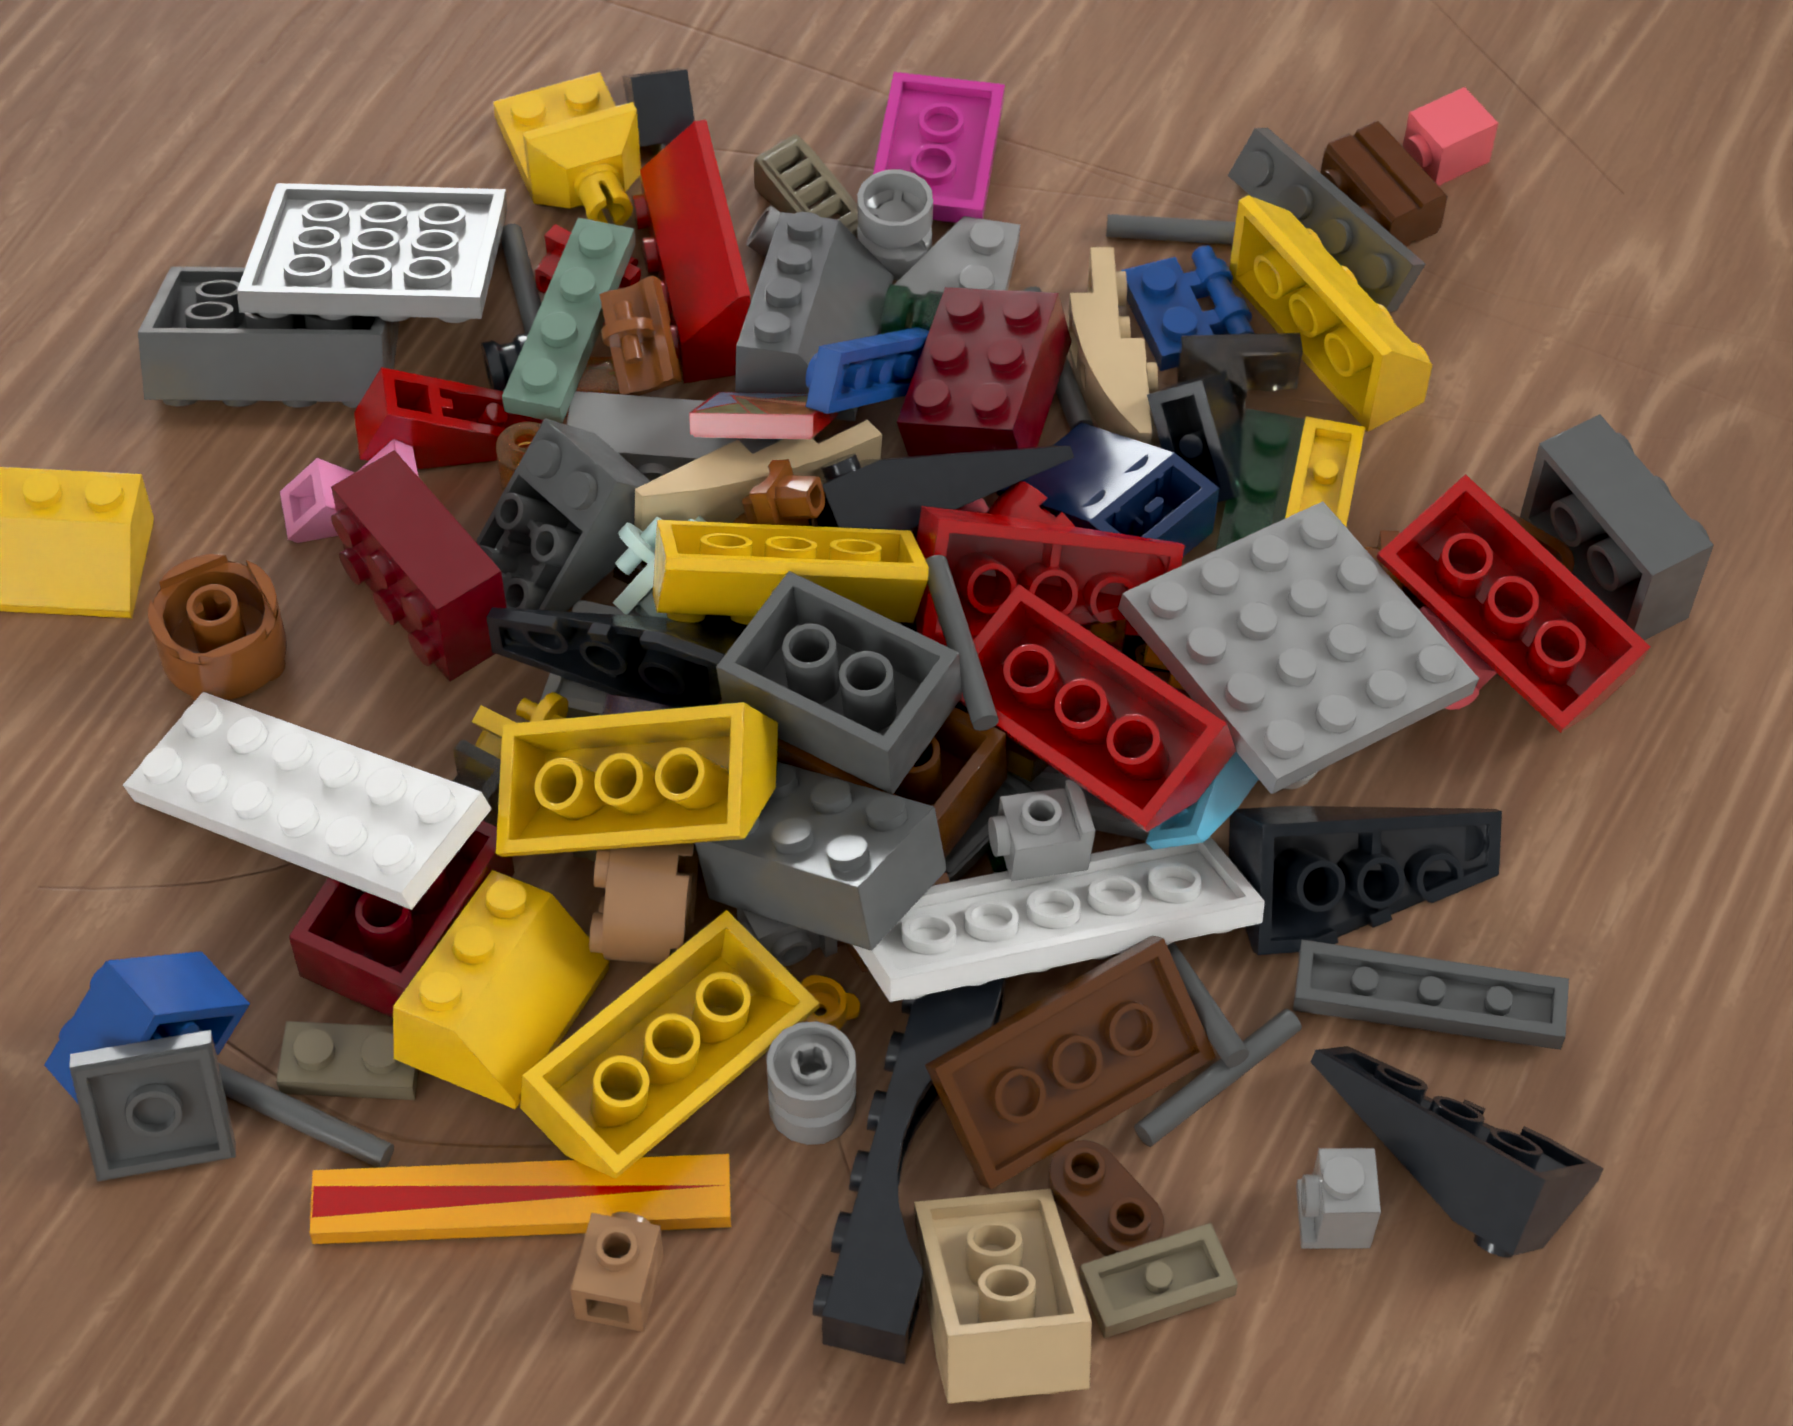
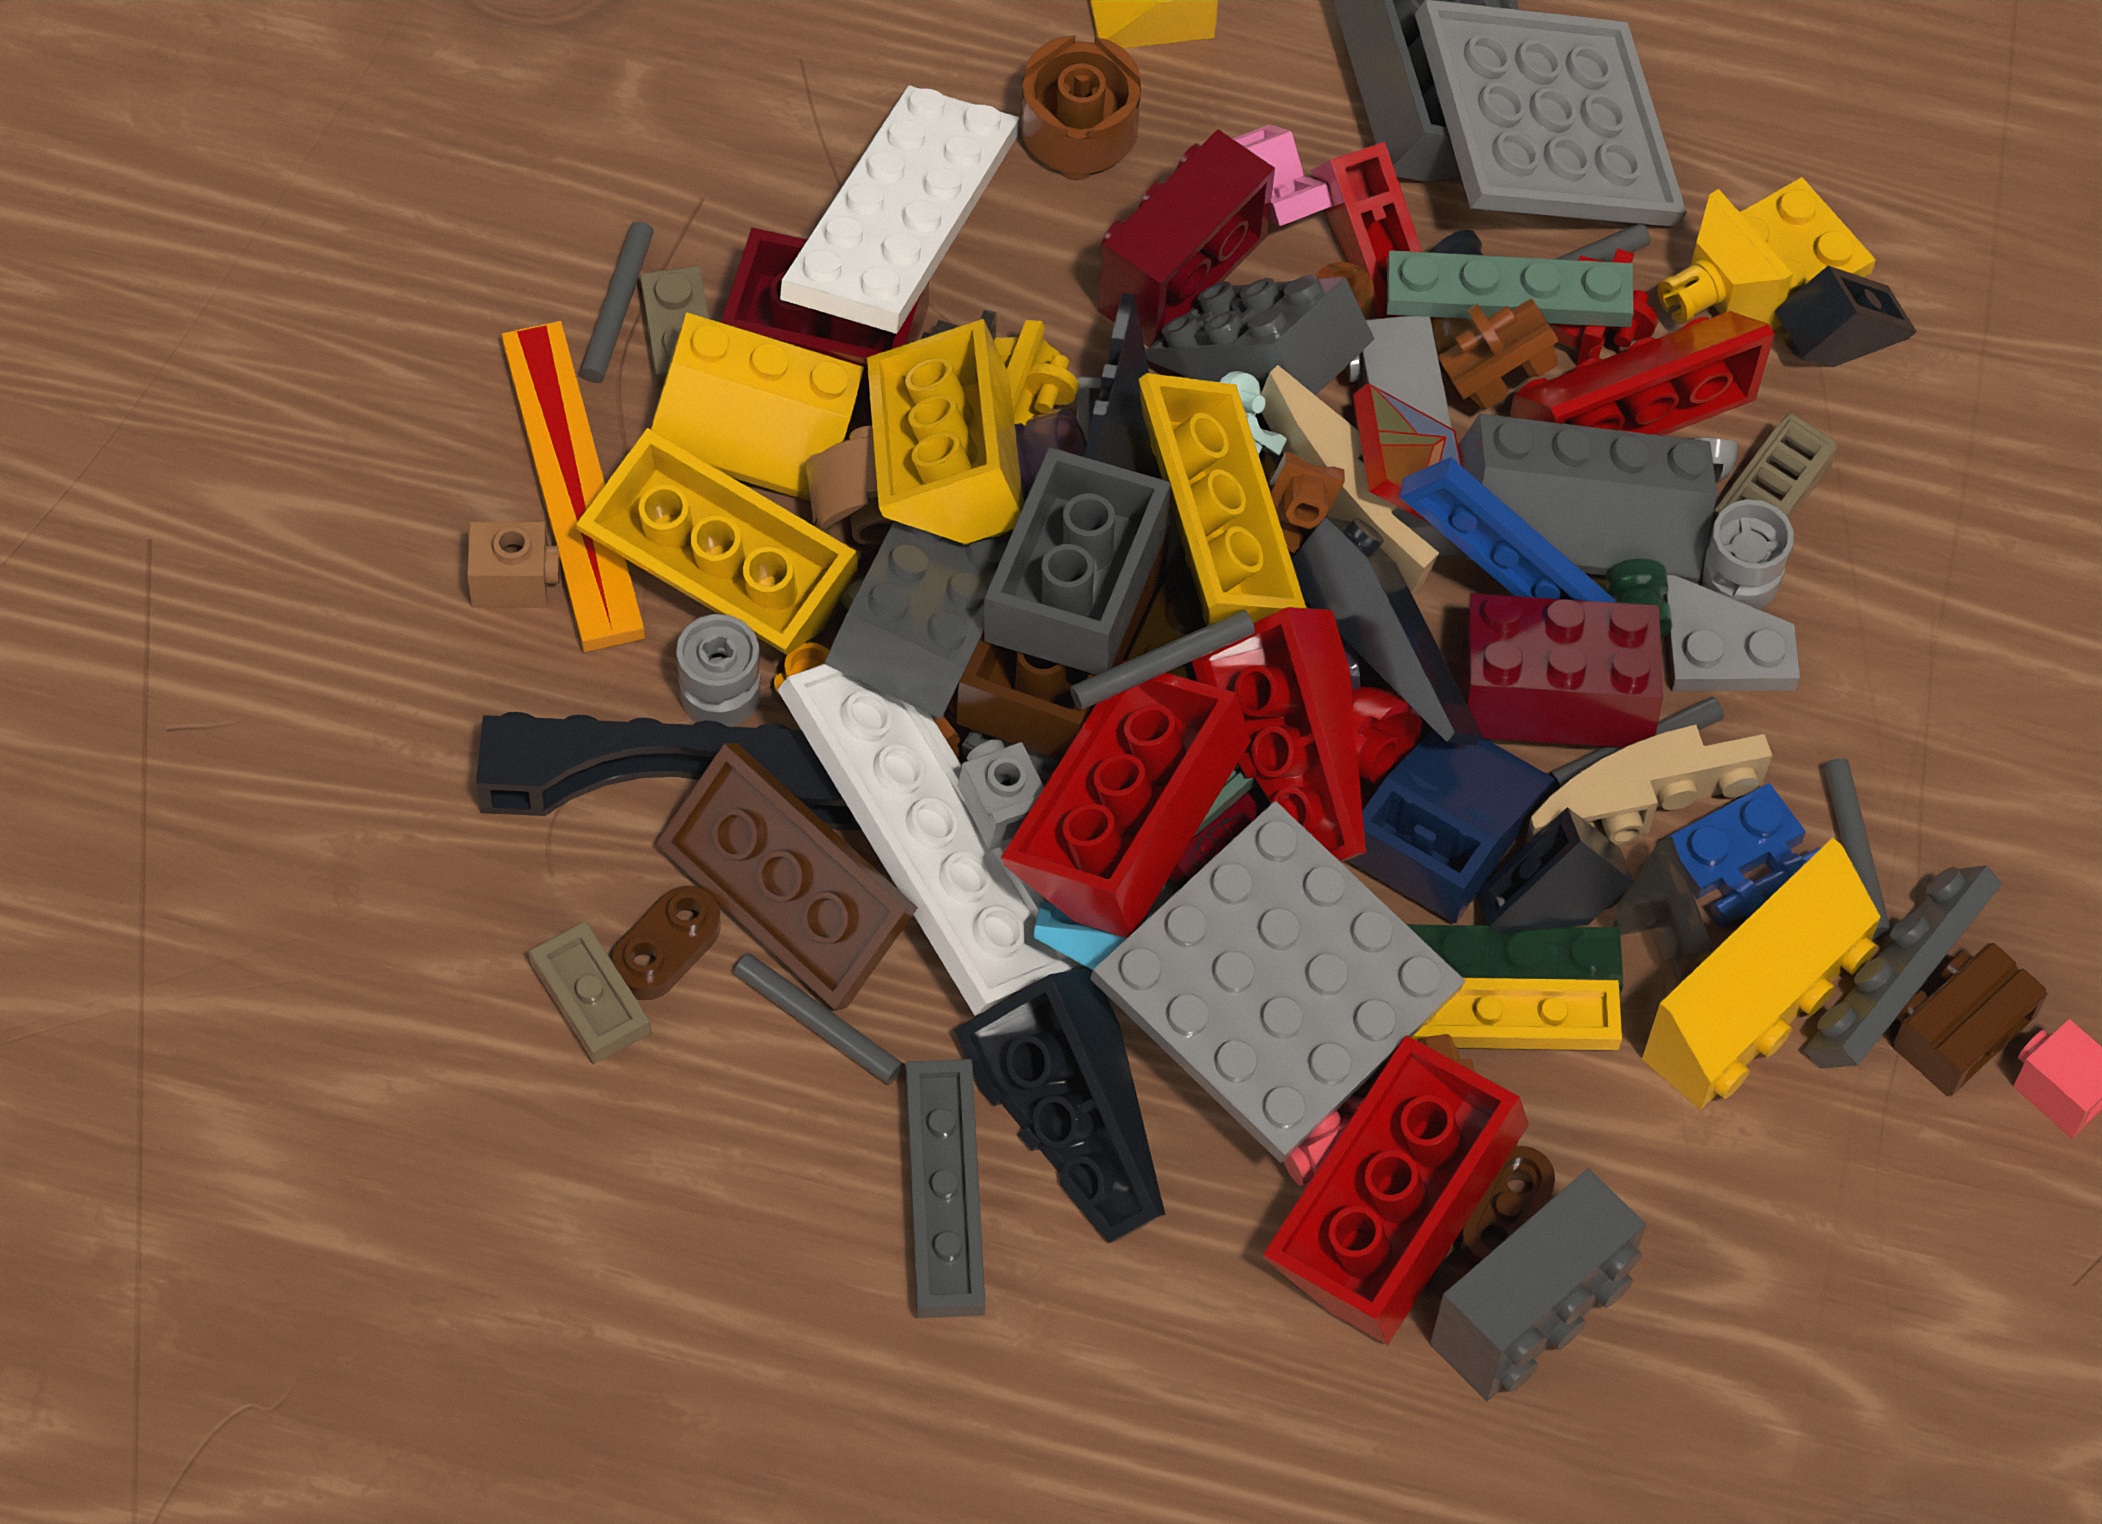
camera: 75 degrees right, 5 degrees up
blue brick [44,951,250,1103] -> none
dark grey tile [69,1030,236,1182] -> none
dark pink plate [873,72,1005,223] -> none
tan slope [914,1189,1092,1404] -> none
dark grey bar [1167,942,1249,1068] -> none
light grey brick [1296,1148,1381,1249] -> none
black wedge [1311,1046,1604,1258] -> none

